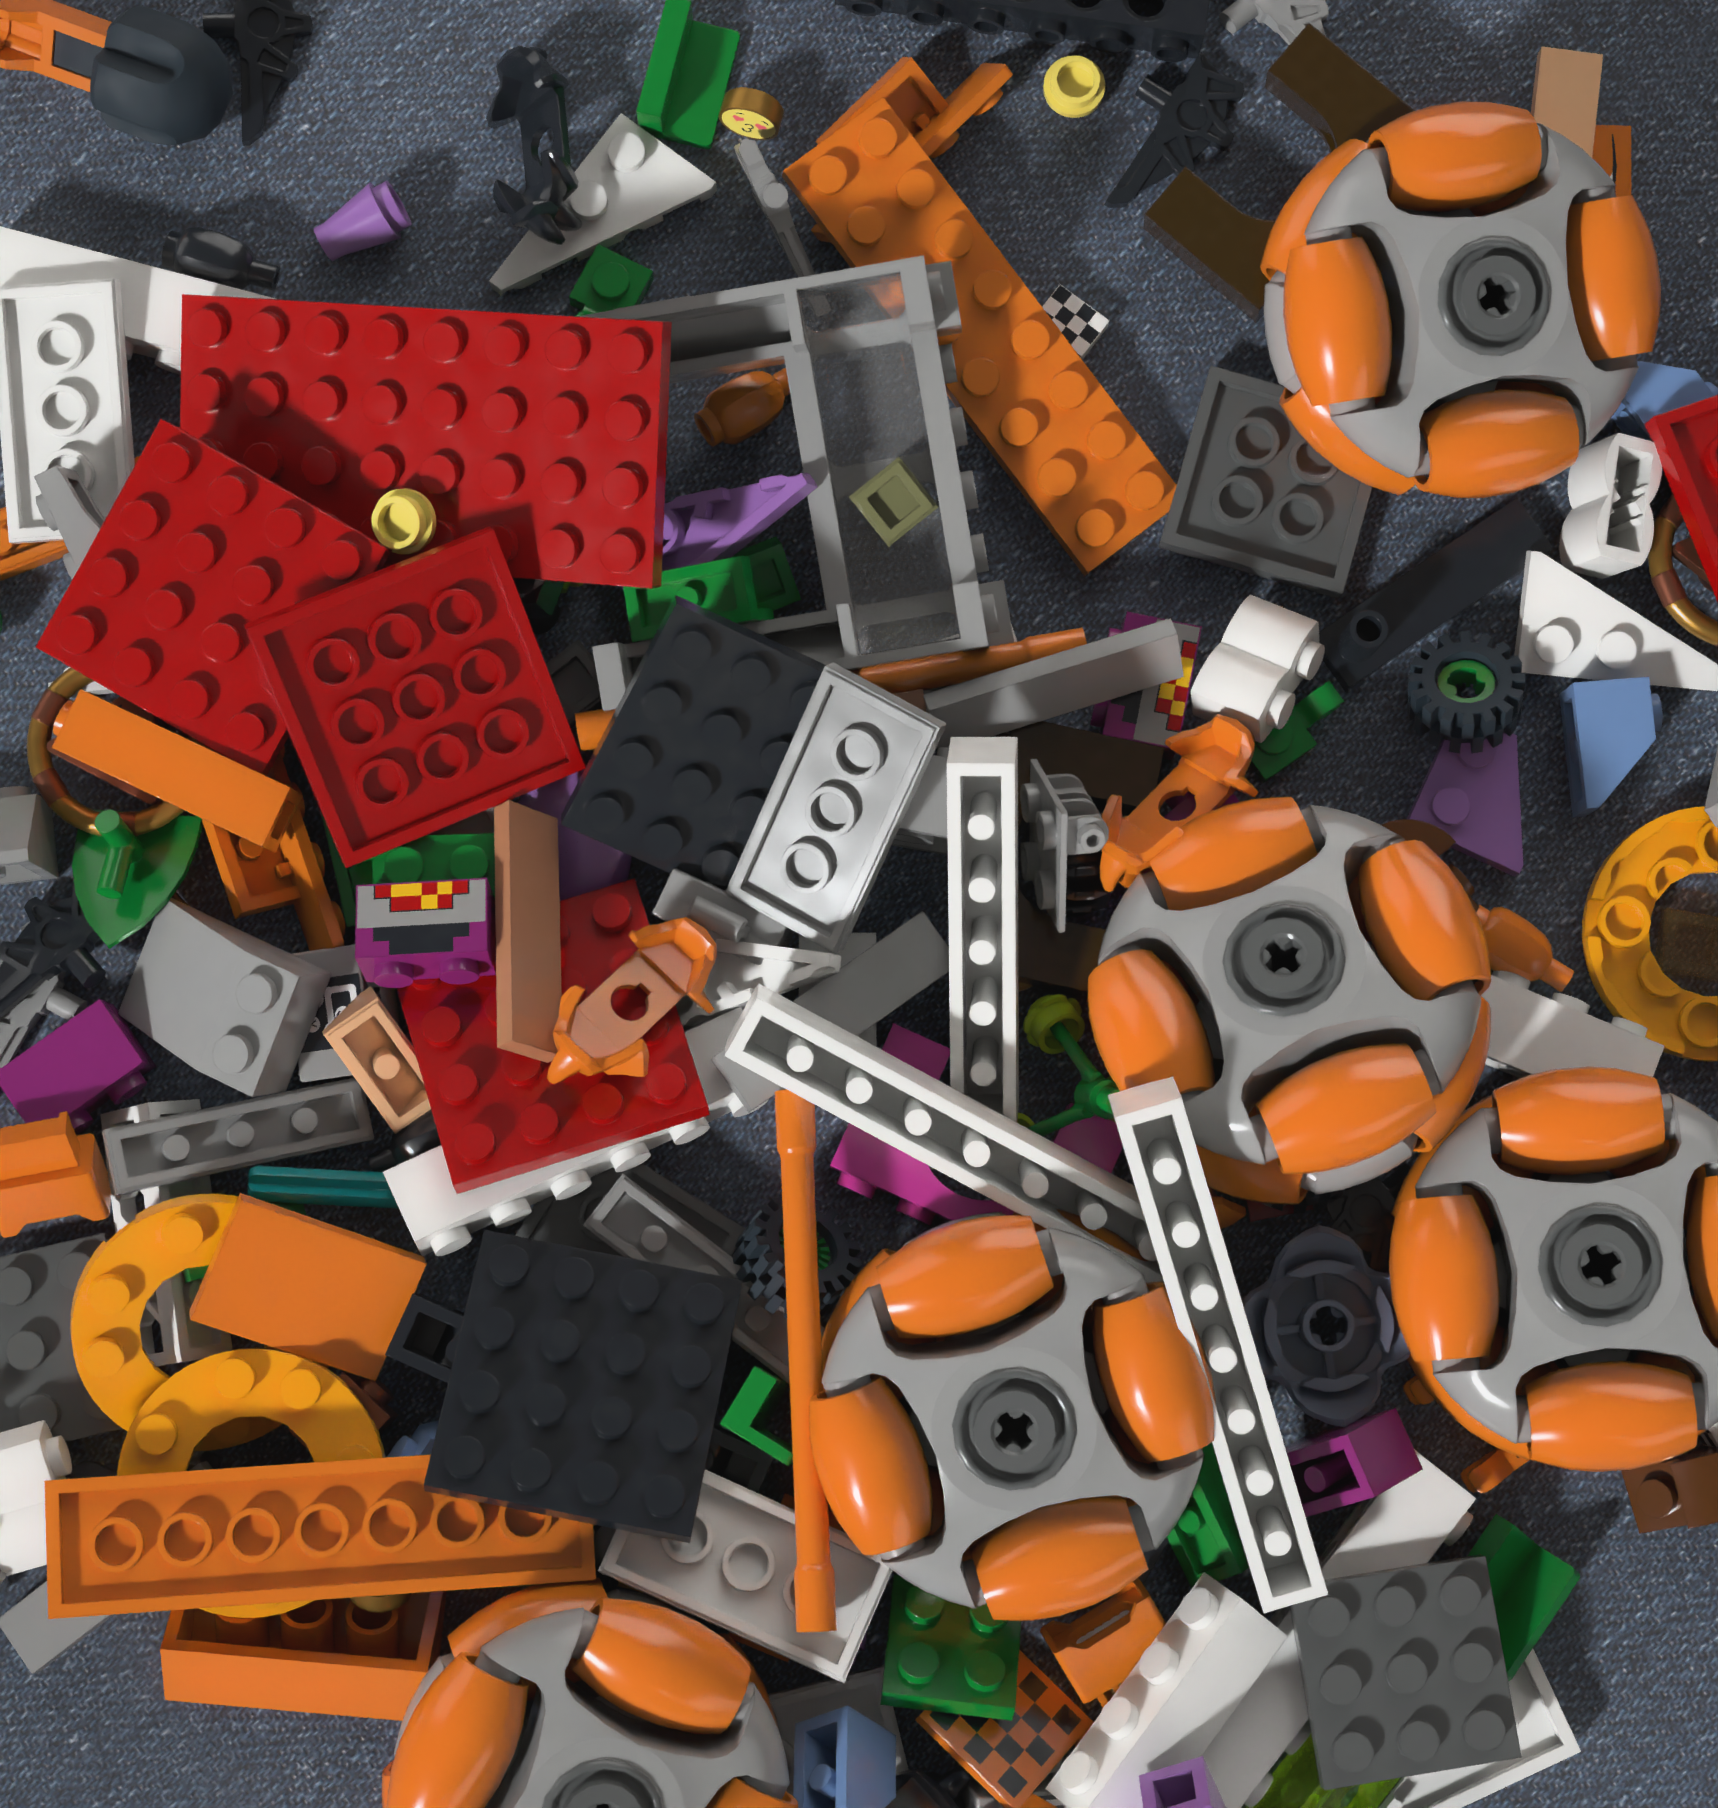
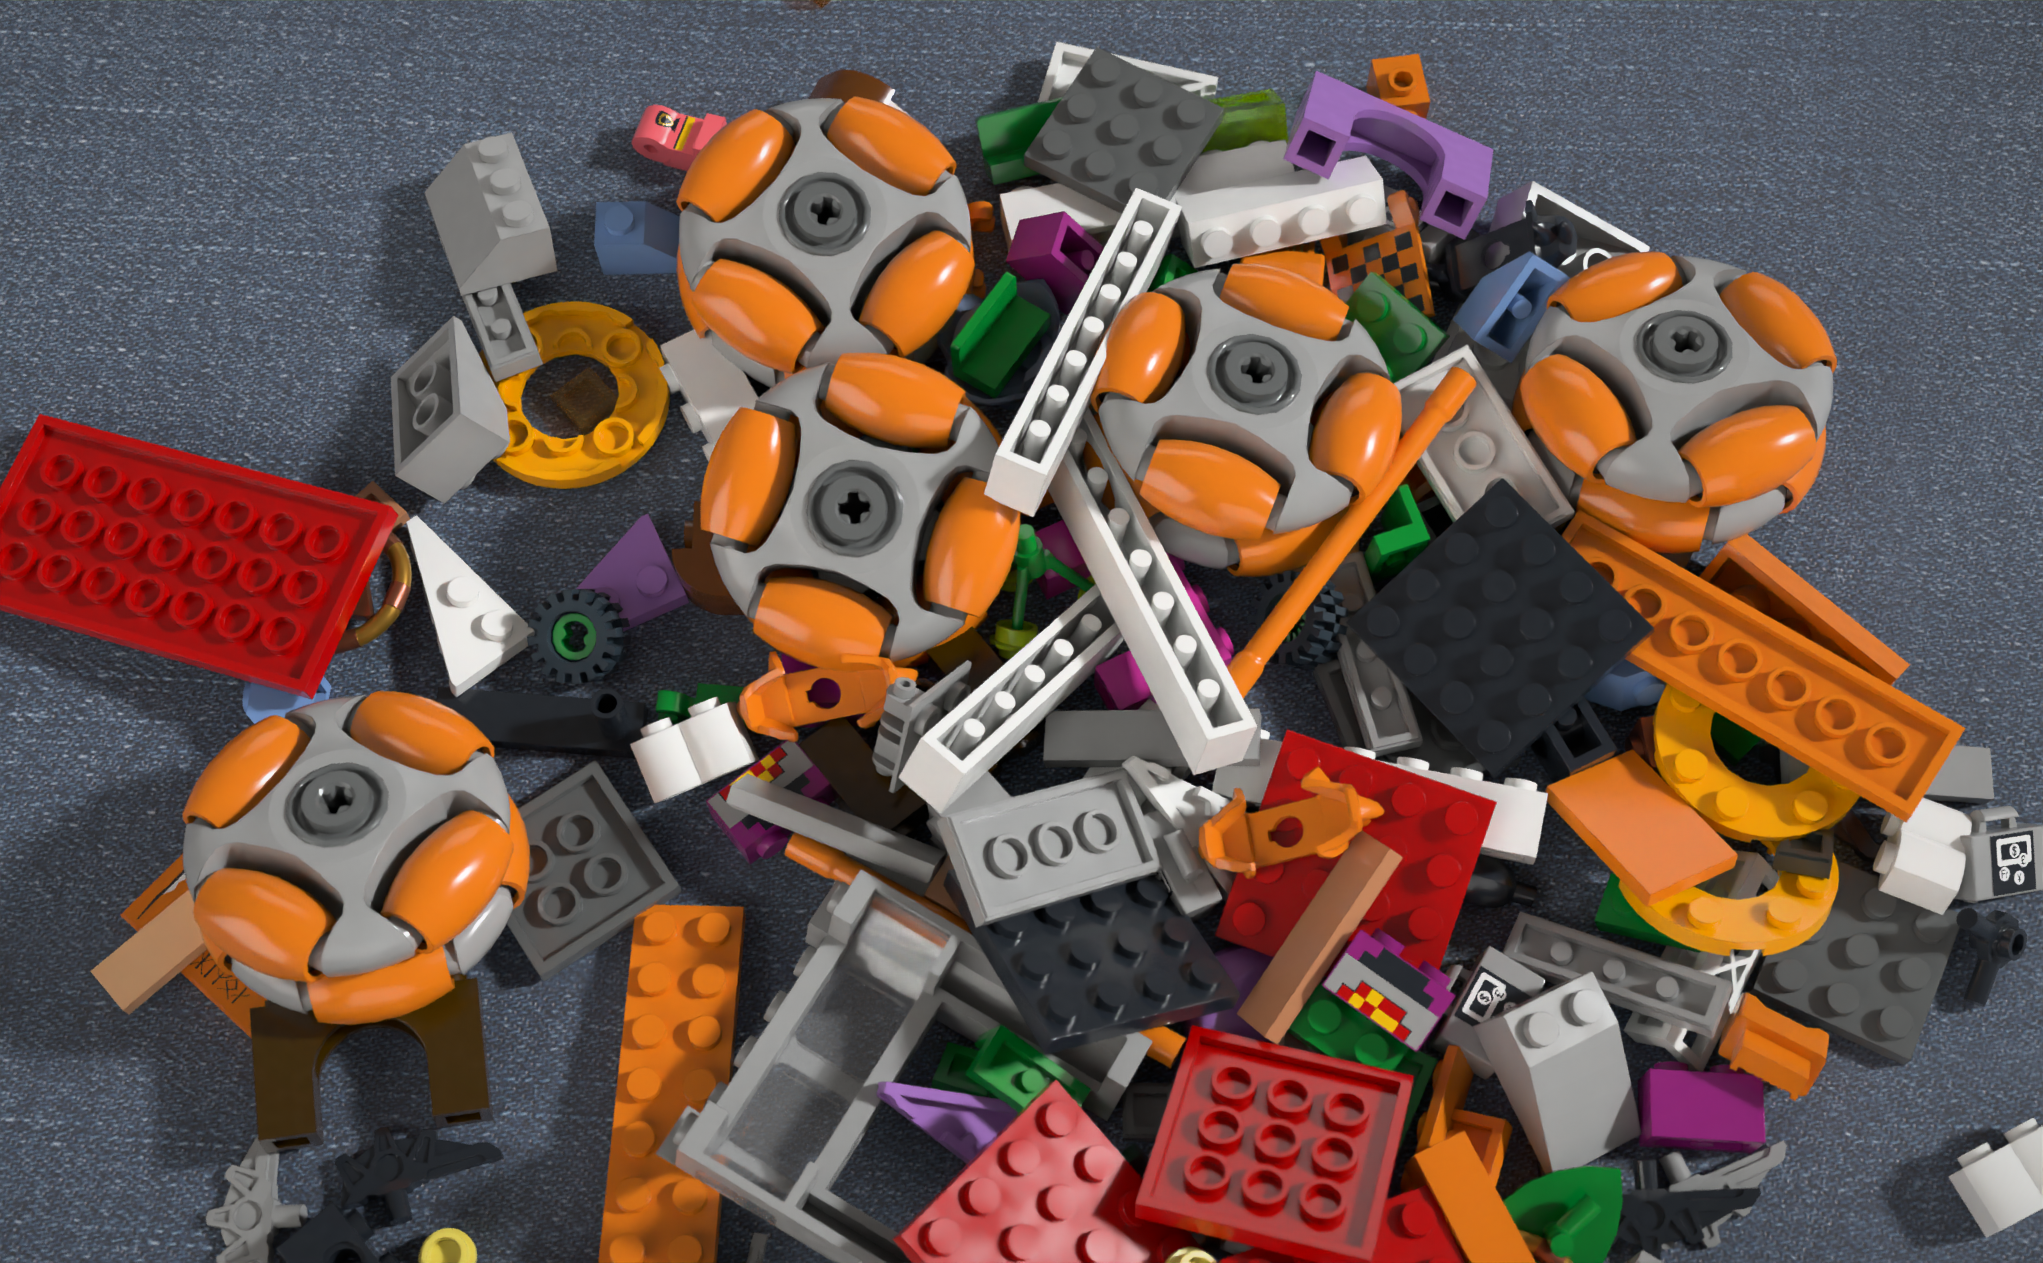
camera: 135 degrees left, 15 degrees down
teal axle [247,1166,399,1209] -> none
light nougat slope [322,986,431,1134] -> none
orange plant [694,367,790,447] -> none
olive tile [849,456,939,547] -> none
tile [1042,284,1110,360] -> none
orange plant [1475,904,1574,992] -> none
white brick [1559,433,1662,579] -> none
medium blue slope [1559,677,1663,818] -> none
none -> green panel [950,272,1051,399]
none -> pearl dark grey tile [1772,829,1834,879]

